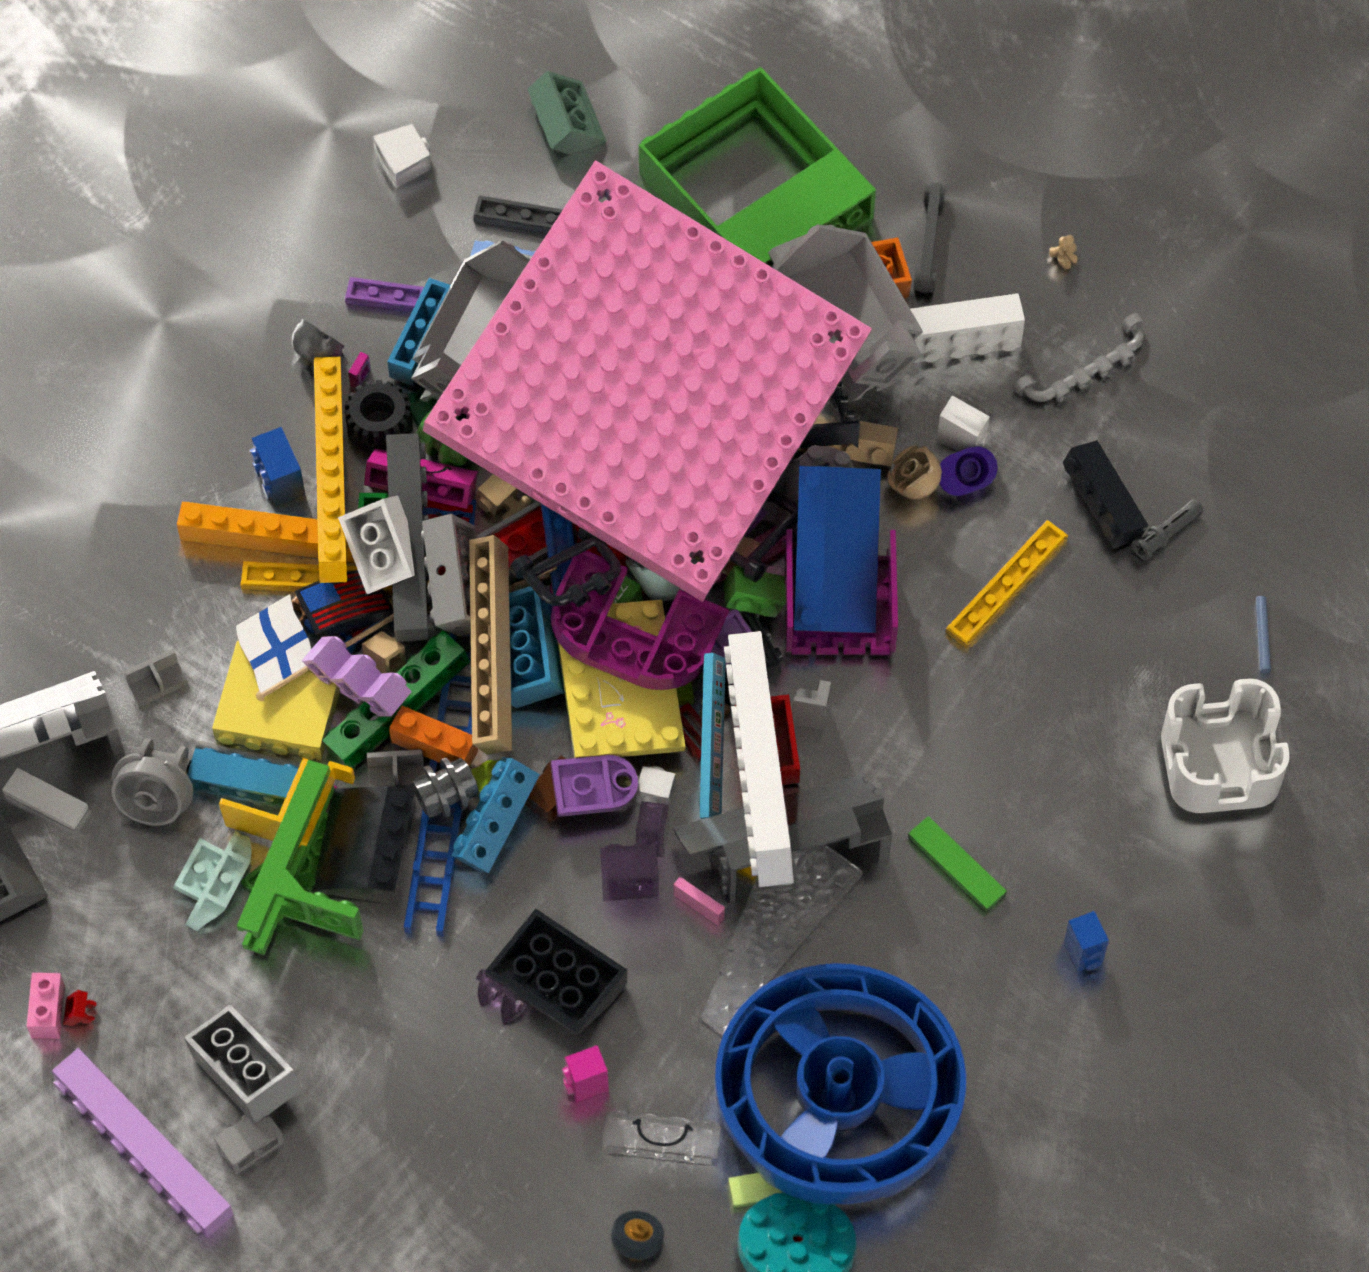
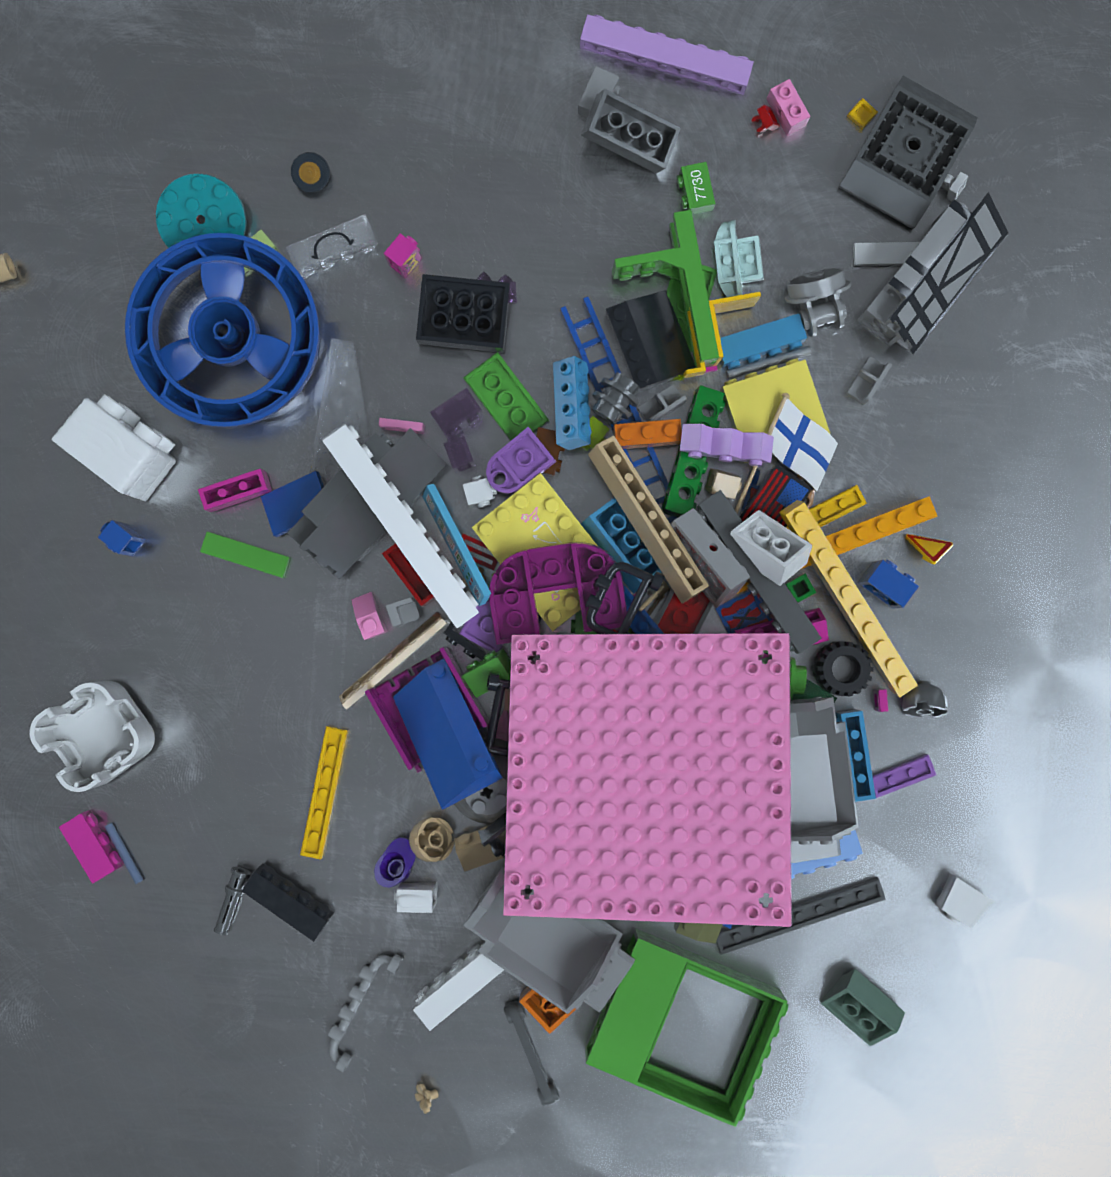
camera: 150 degrees right, 25 degrees up
none -> white brick [51,394,176,502]
none -> dark pink brick [59,810,122,884]
none -> dark pink brick [198,468,272,512]
none -> blue tile [261,471,324,537]
none -> tan tile [339,612,447,709]
none -> bright pink slope [351,592,388,640]
none -> bright green tile [463,352,550,441]
none -> bright green brick [677,162,715,215]
none -> yellow piece [905,534,953,564]

